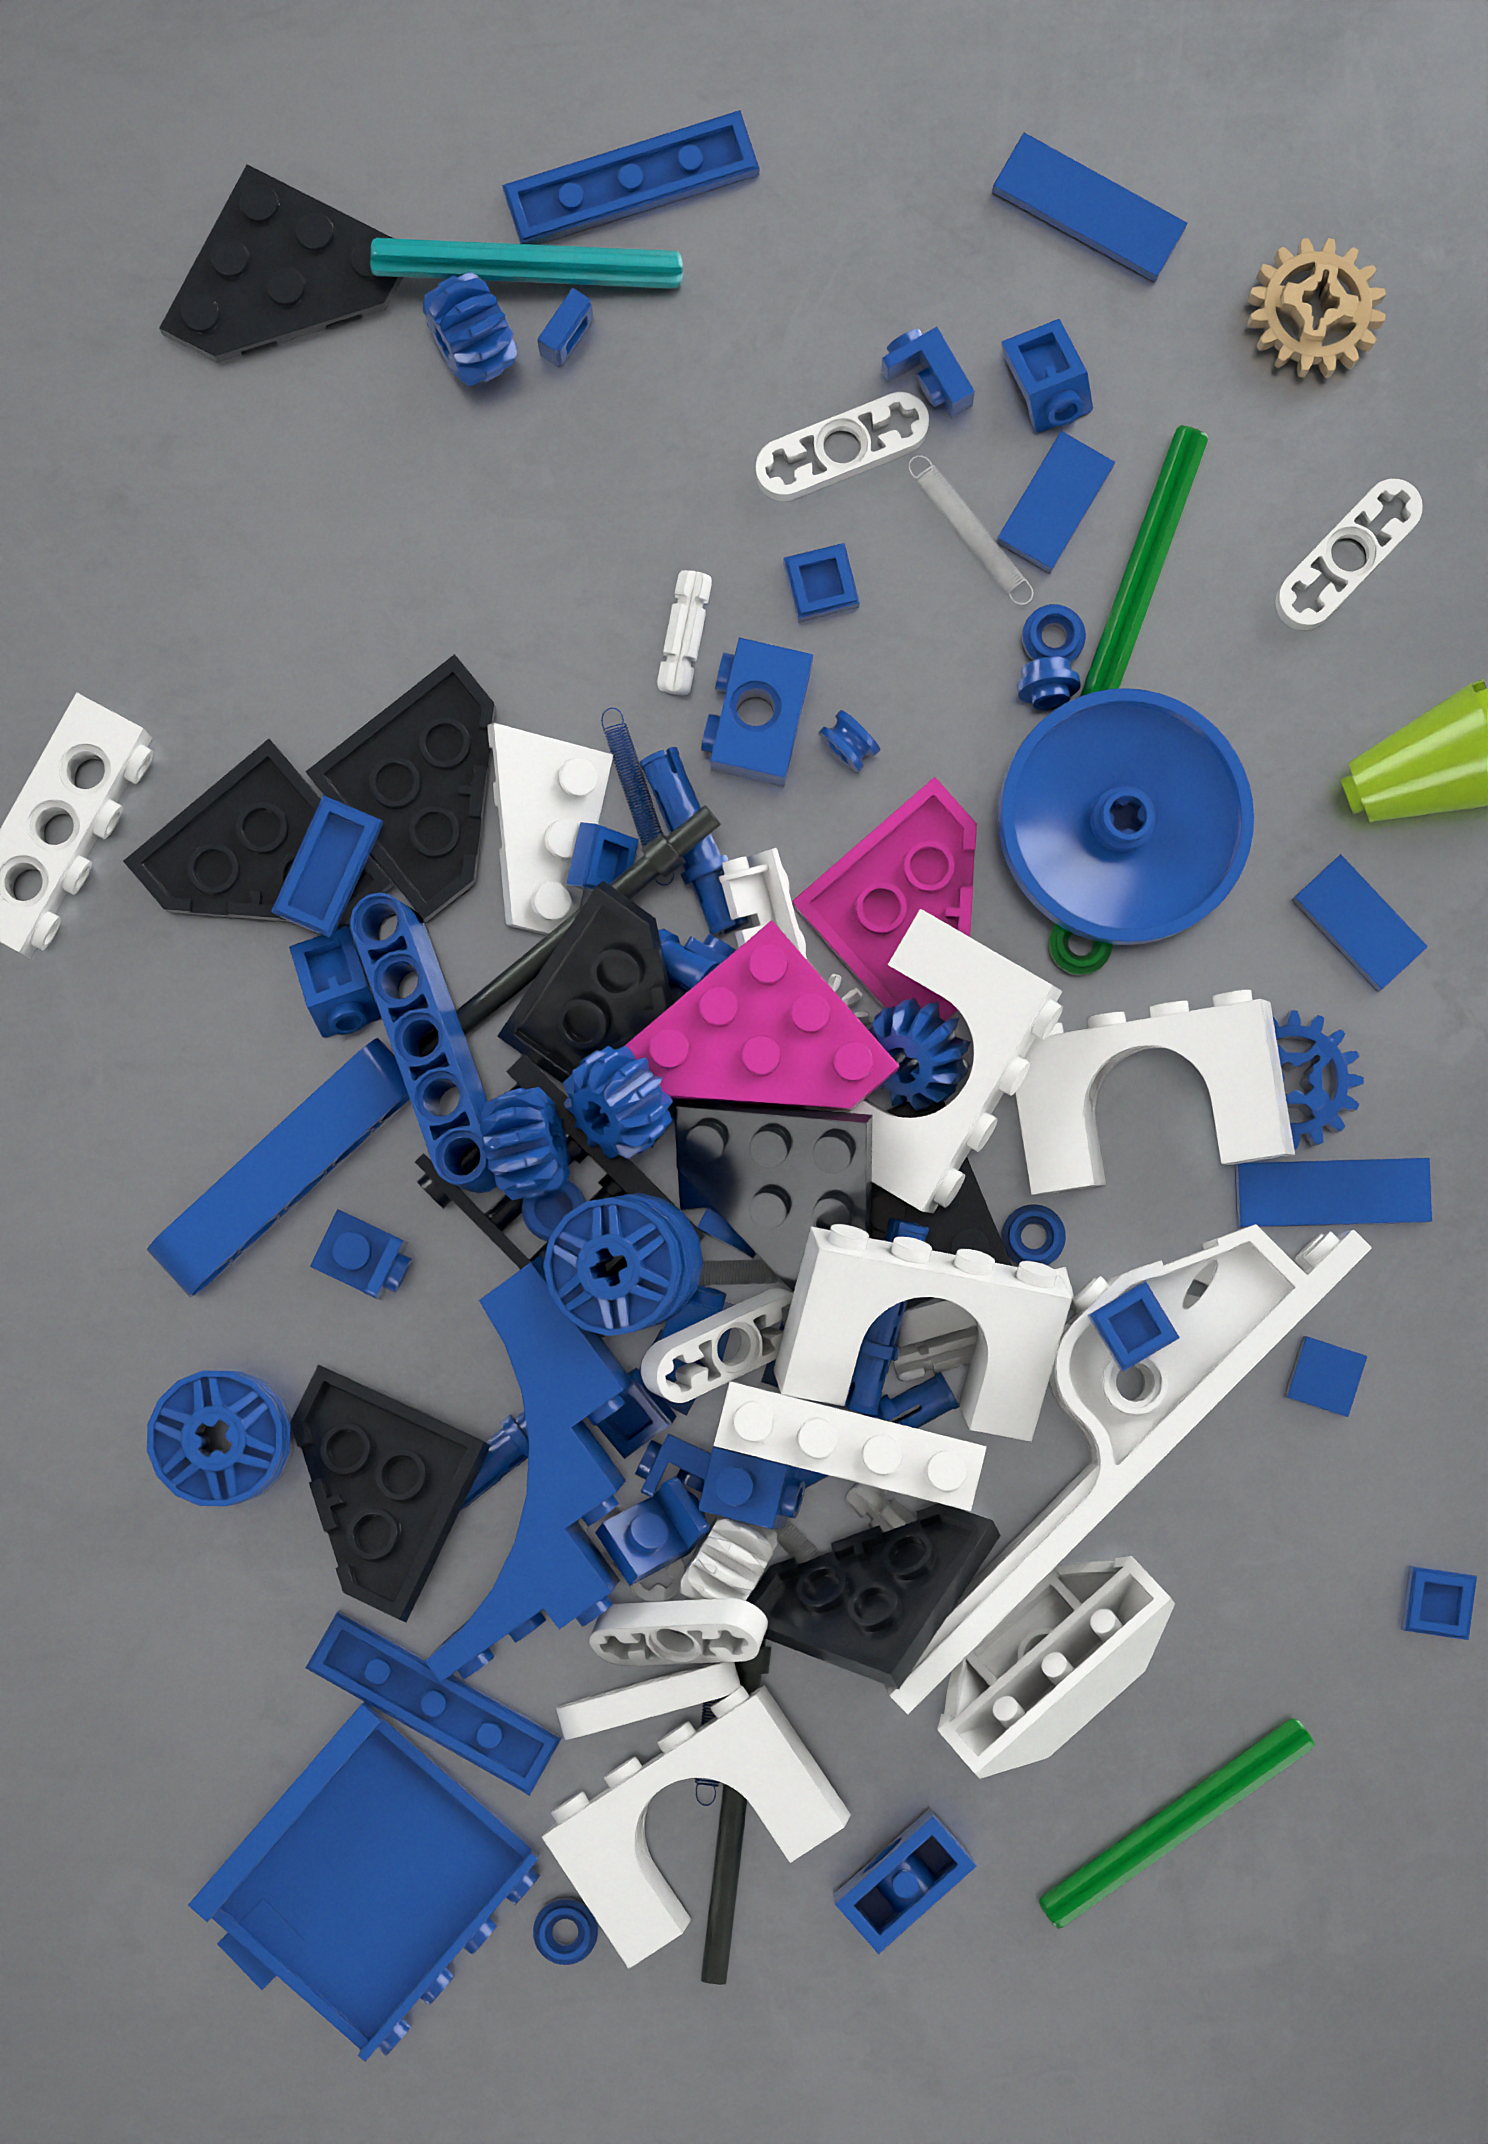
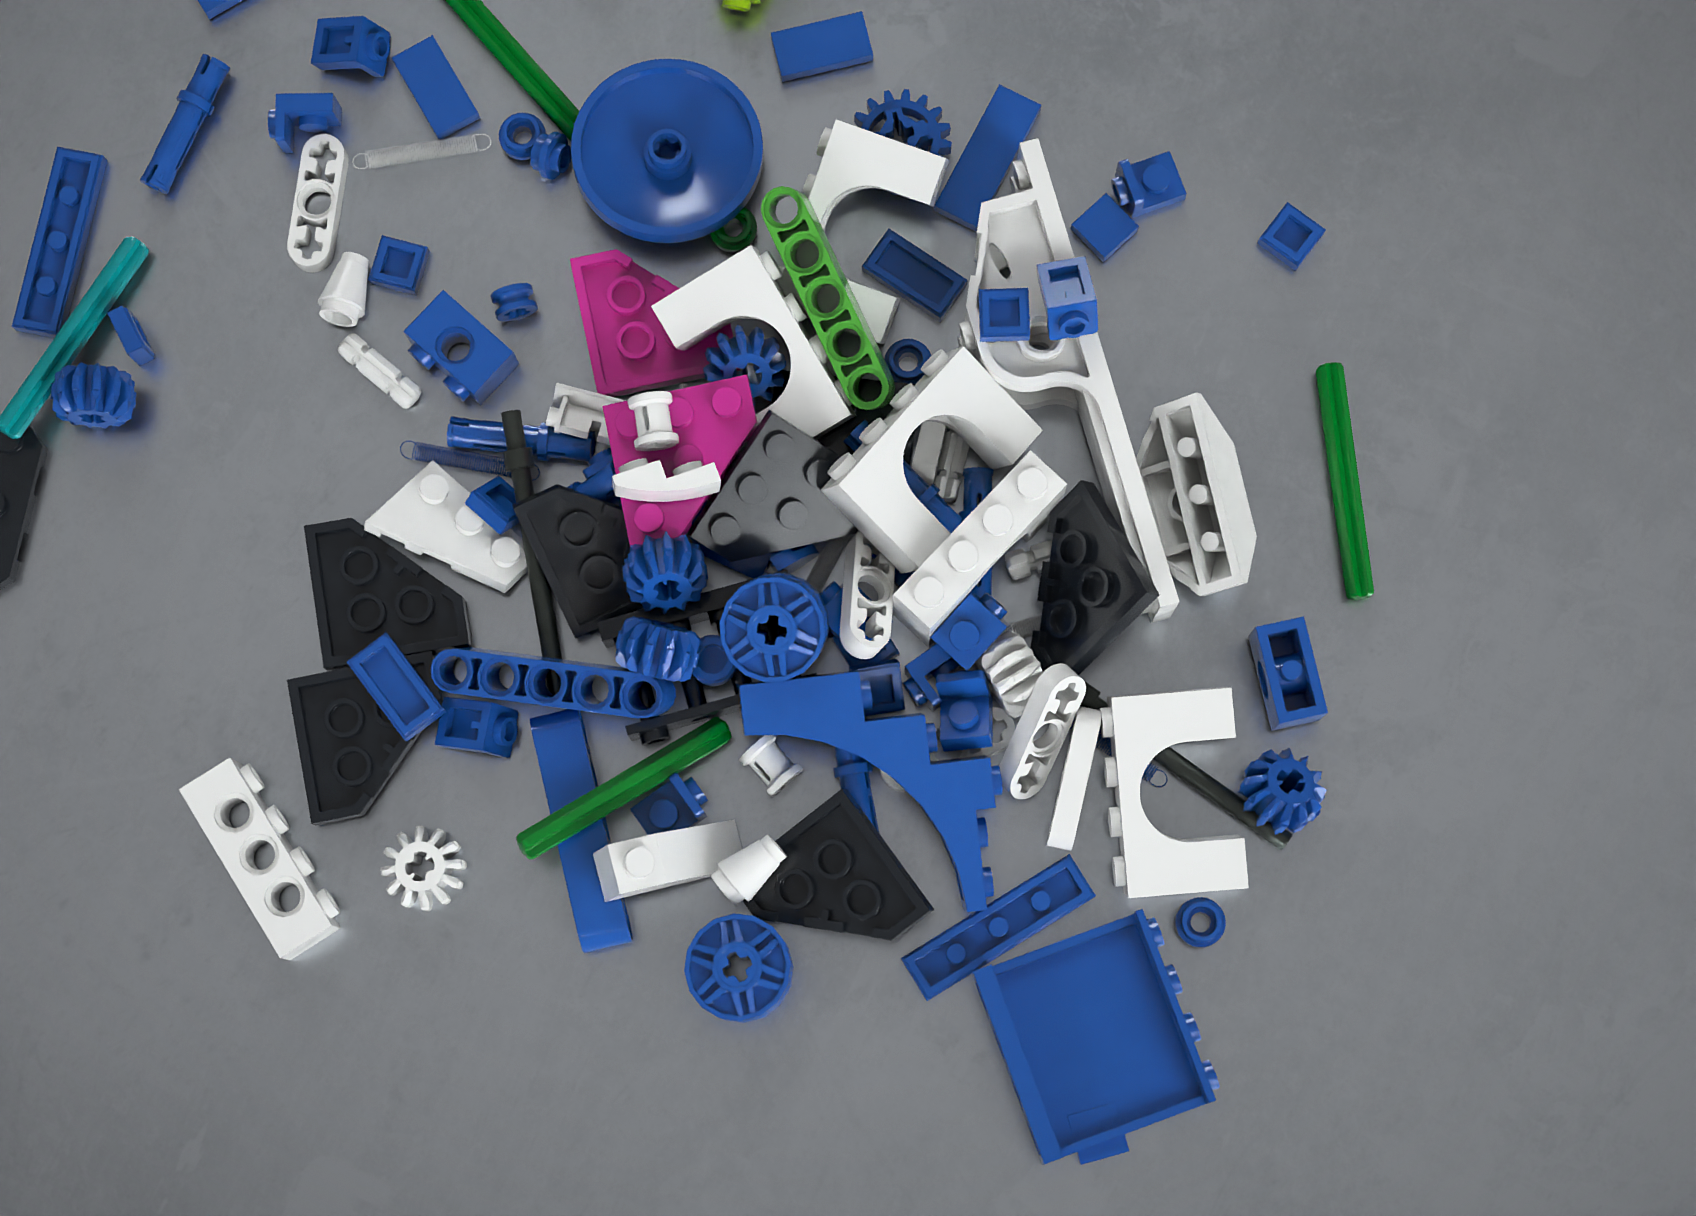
camera: 55 degrees left, 5 degrees down
none -> blue pin [140,54,231,194]
none -> white cone [318,252,370,327]
none -> white gear [380,826,467,911]
none -> green axle [516,717,732,860]
none -> white slope [593,819,742,902]
none -> white slope [612,458,721,502]
none -> white bush [627,391,679,451]
none -> white cone [711,834,787,906]
none -> white bush [738,735,804,797]
none -> bright green beam [761,186,895,410]
none -> blue tile [862,228,968,323]
none -> blue bracket [1036,256,1098,341]
none -> blue bracket [1111,151,1187,218]
none -> blue gear [1238,748,1327,835]

